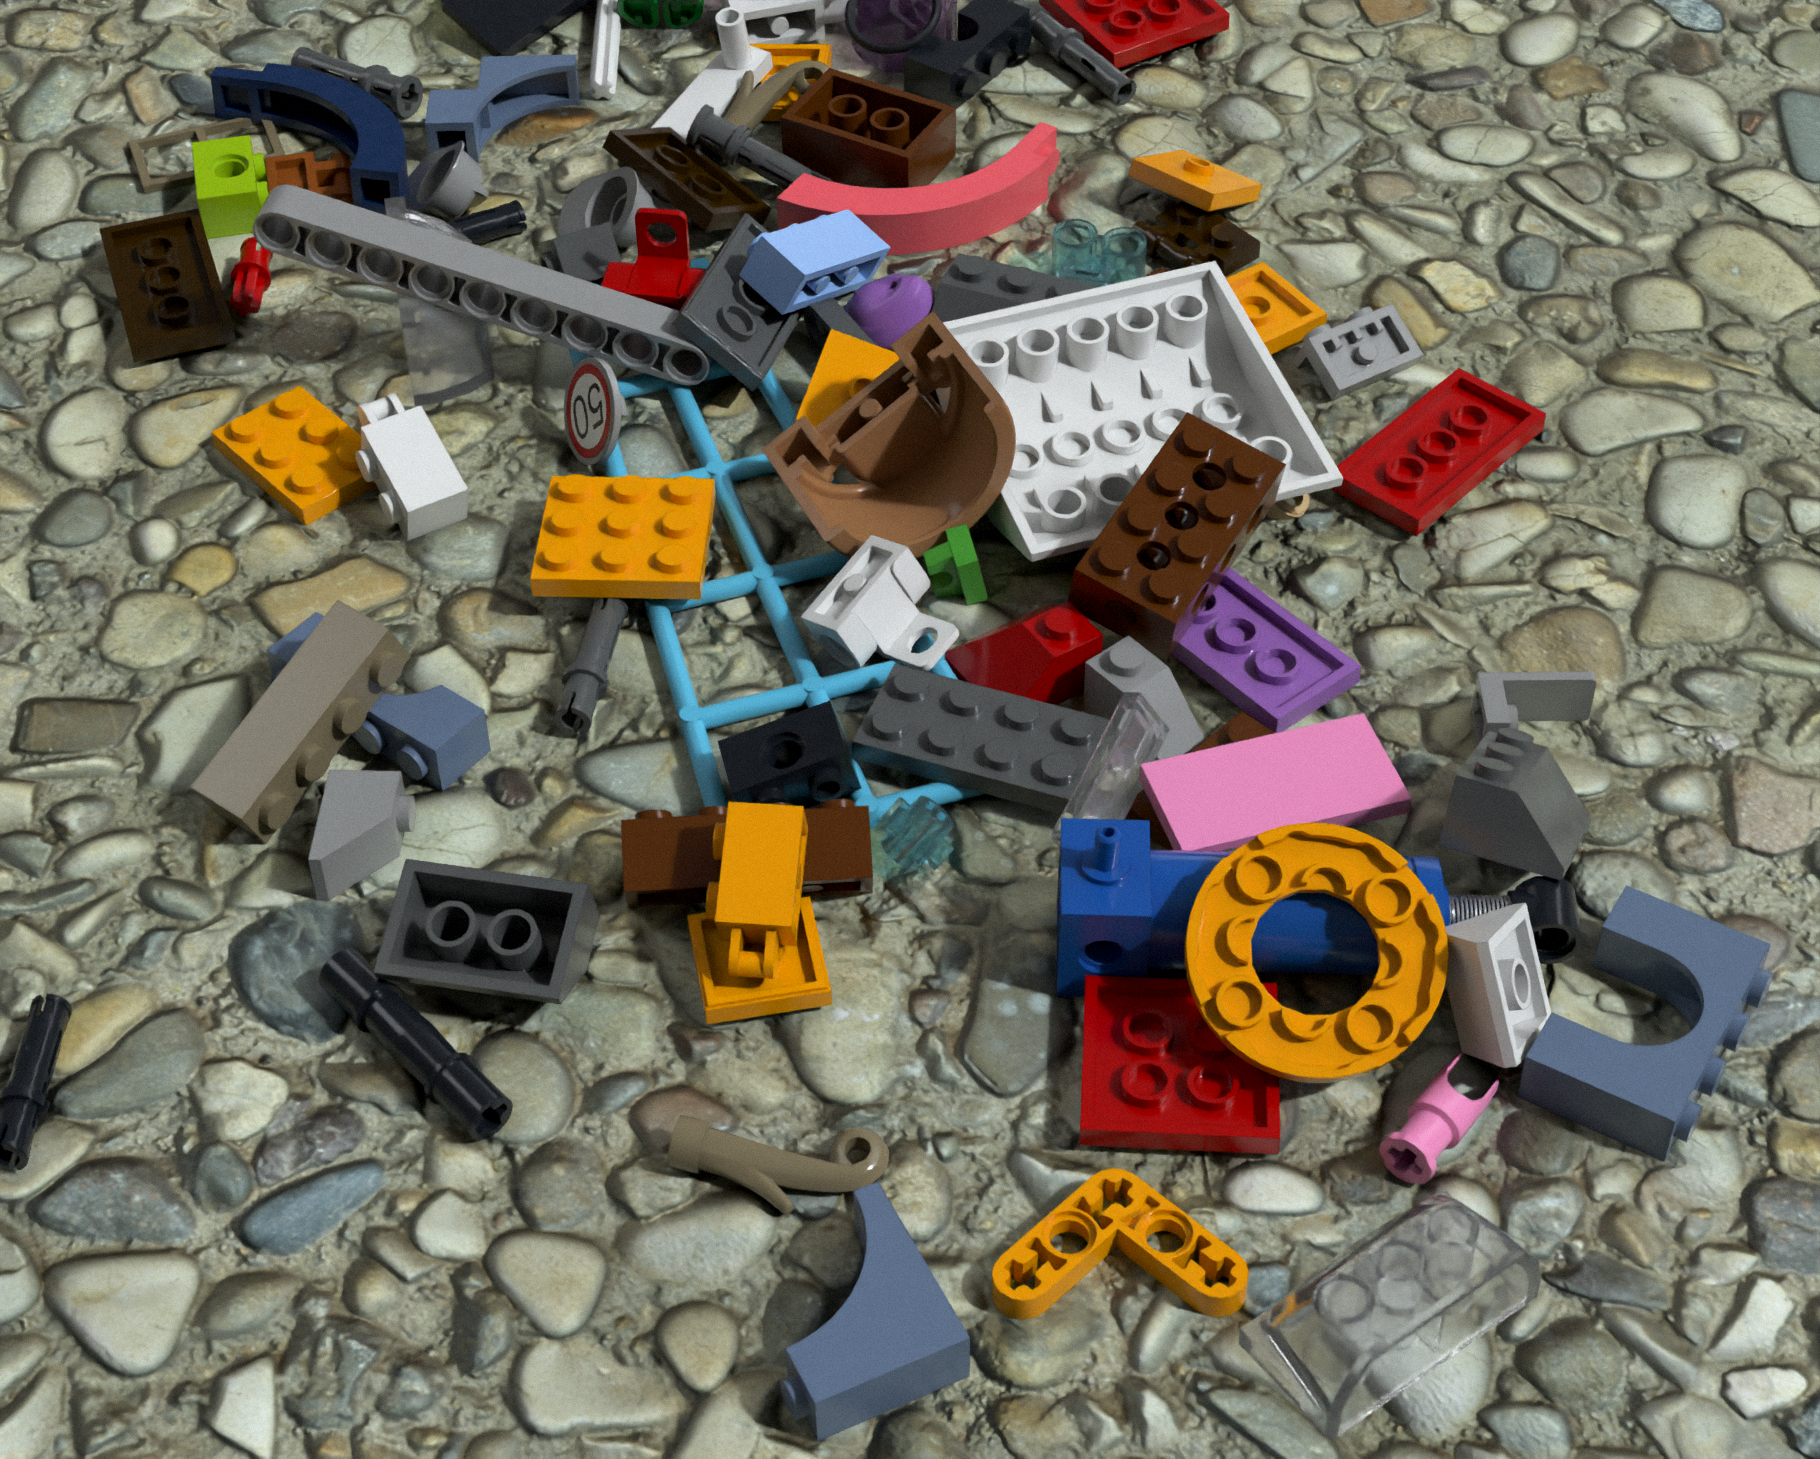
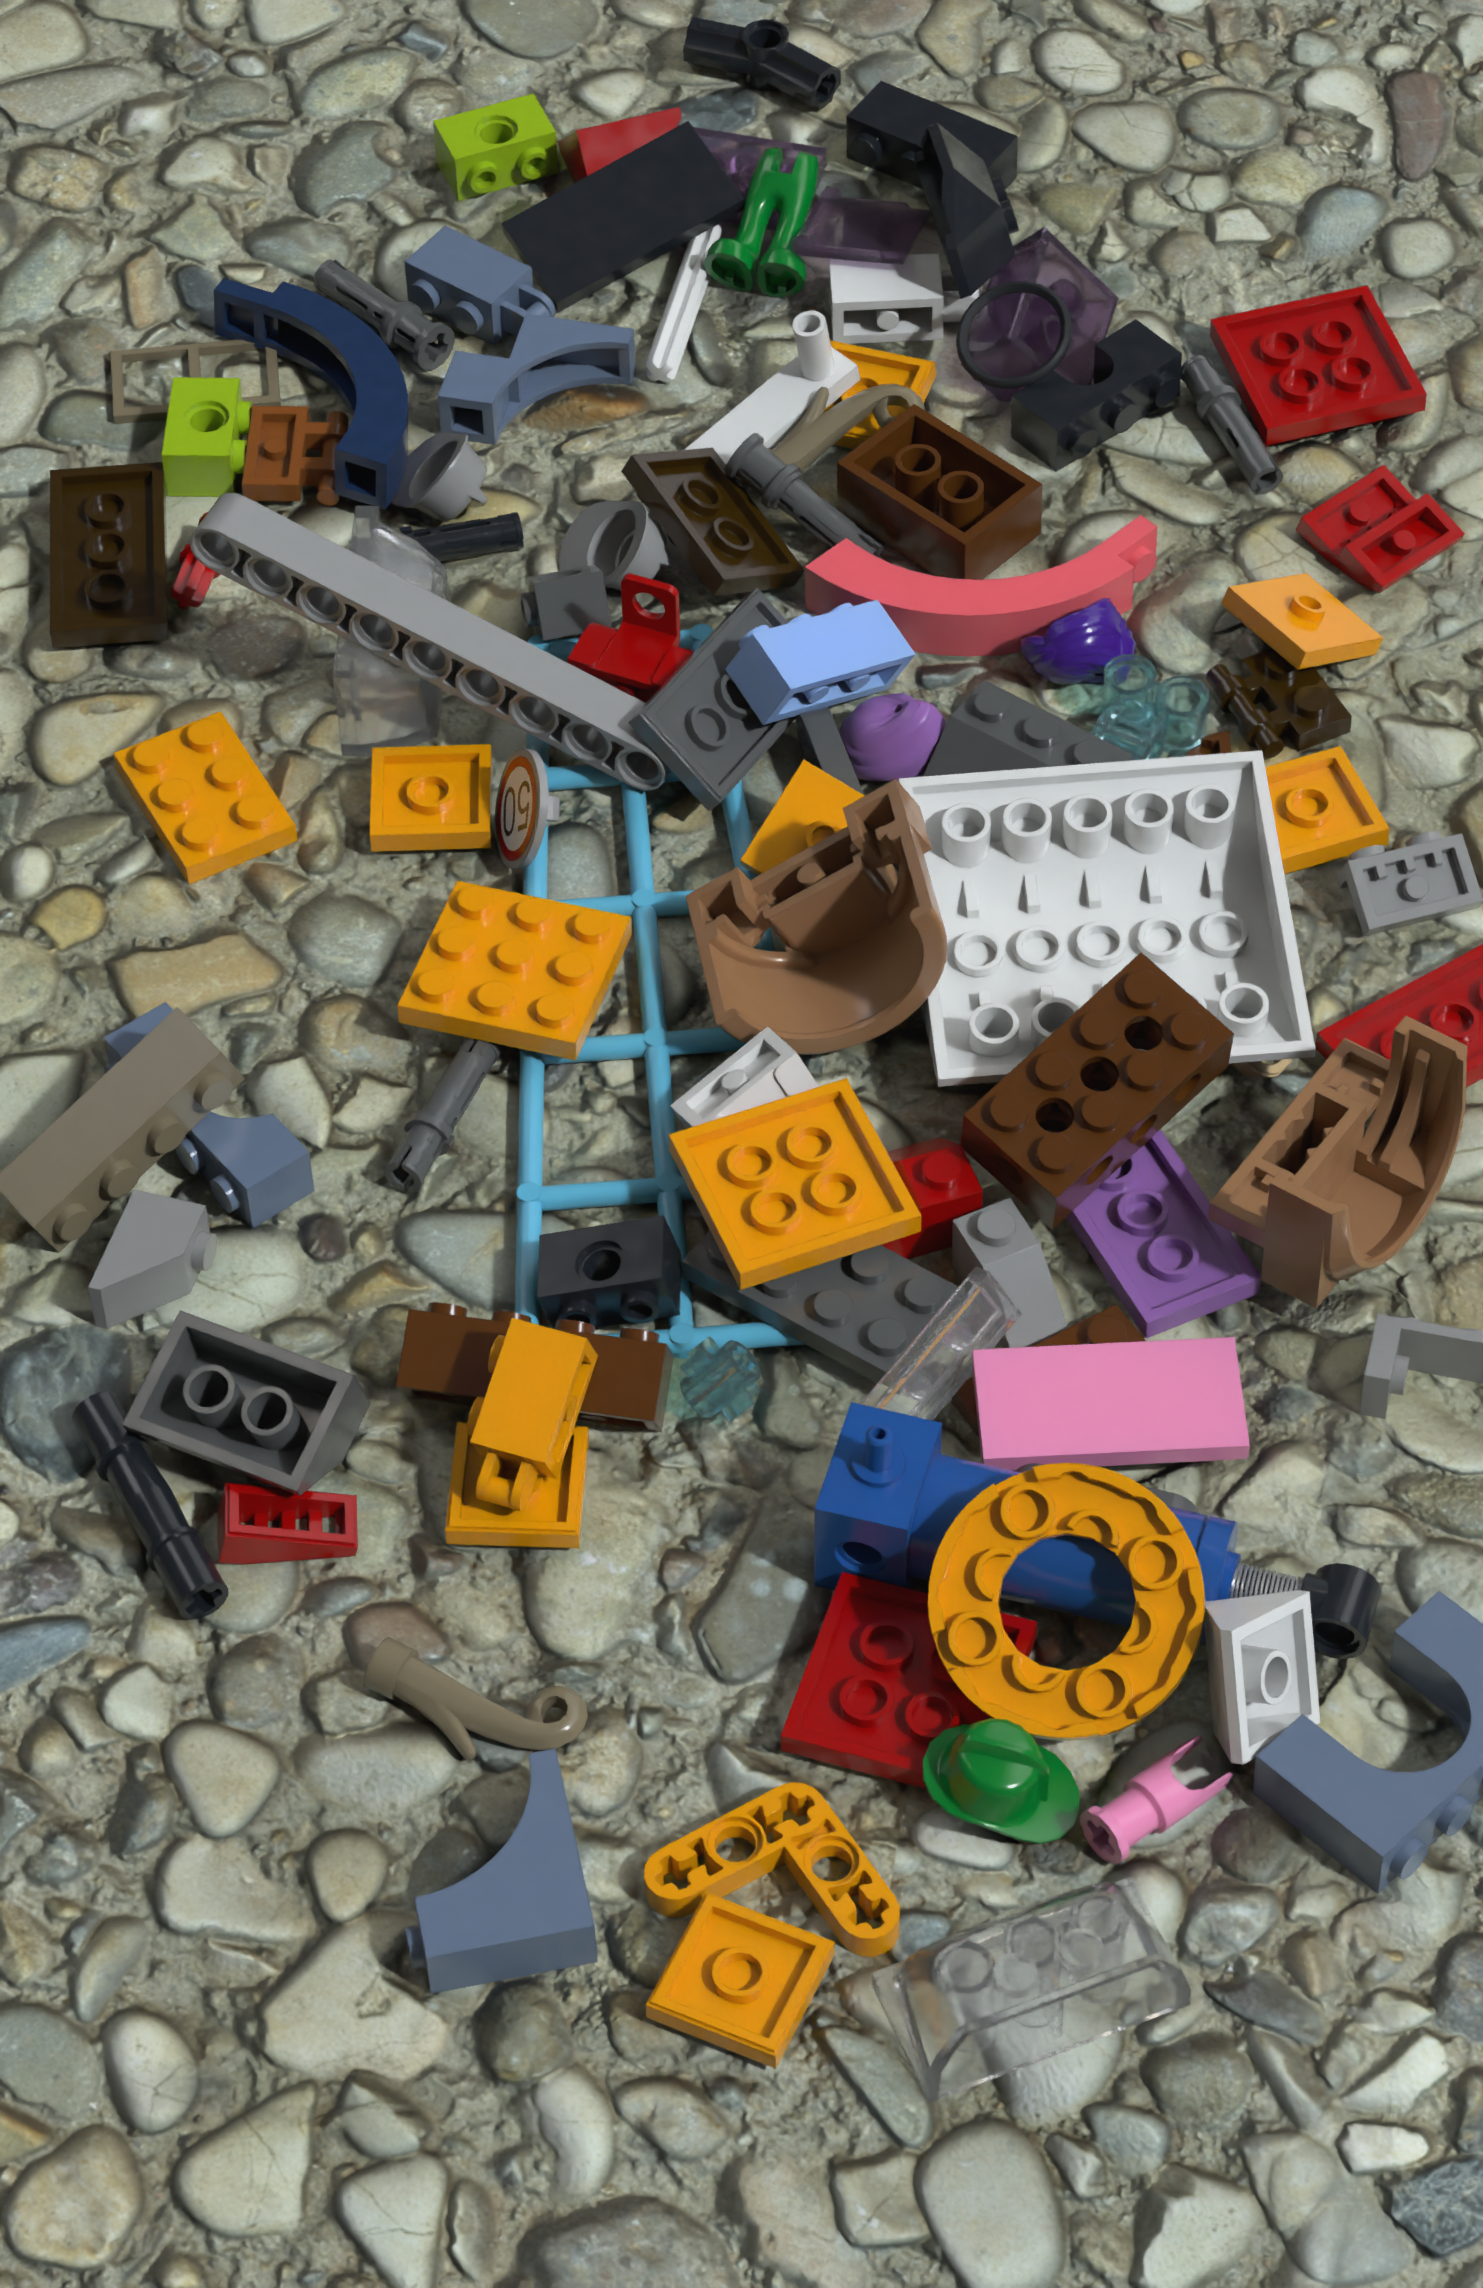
camera: 15 degrees right, 5 degrees up
white brick [356,393,468,541] -> none
bright green tile [923,524,989,606] -> none
dark grey slope [1438,728,1592,881] -> none
none -> red slope [217,1483,358,1564]
none -> light orange plate [369,744,492,852]
none -> sand blue brick [404,225,556,345]
none -> light orange plate [646,1892,835,2069]
none -> light orange plate [669,1078,921,1290]
none -> green piece [922,1718,1080,1844]
none -> dark purple hair [1020,598,1136,685]
none -> medium nougat piece [1208,1015,1467,1309]
none -> red slope [1295,465,1465,593]

